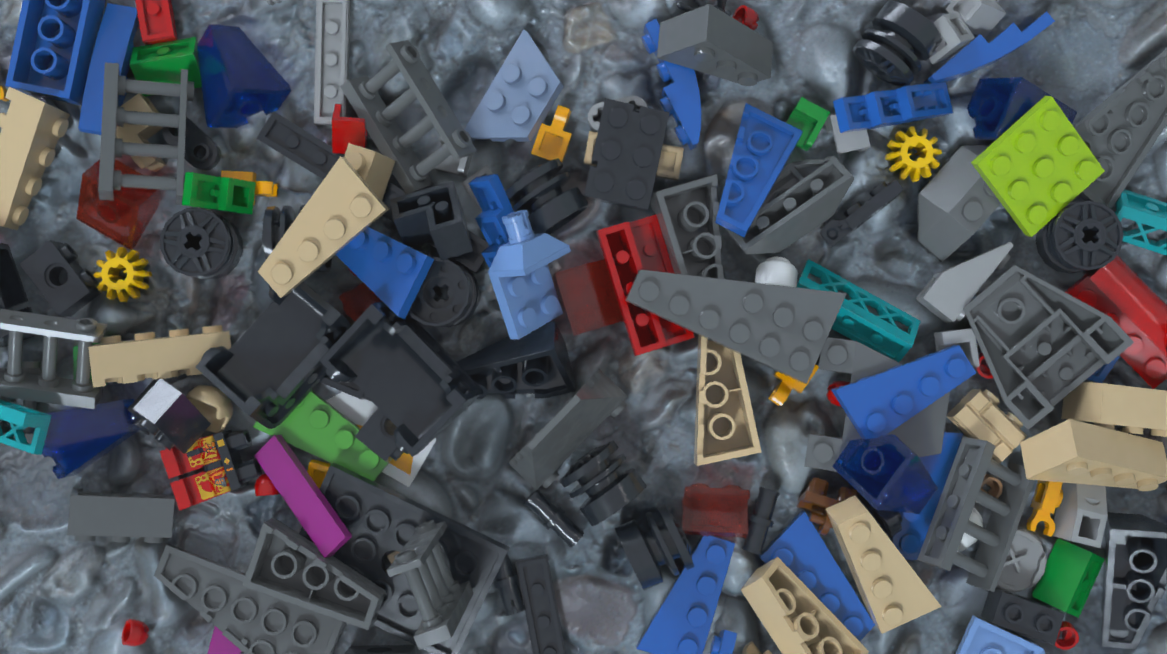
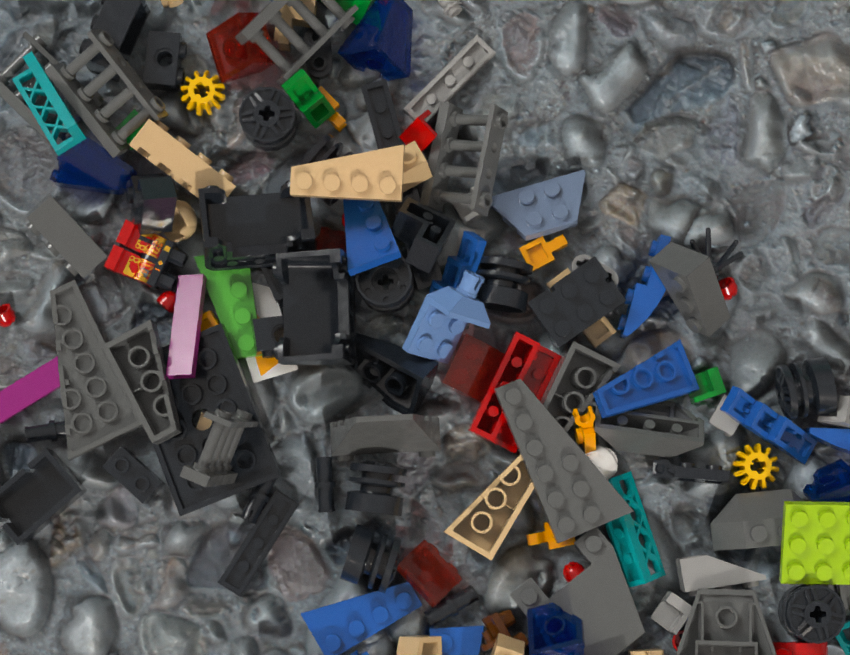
camera: 30 degrees right, 5 degrees down
blue wing [831,345,976,446] -> none
none -> light orange plate [572,406,596,454]

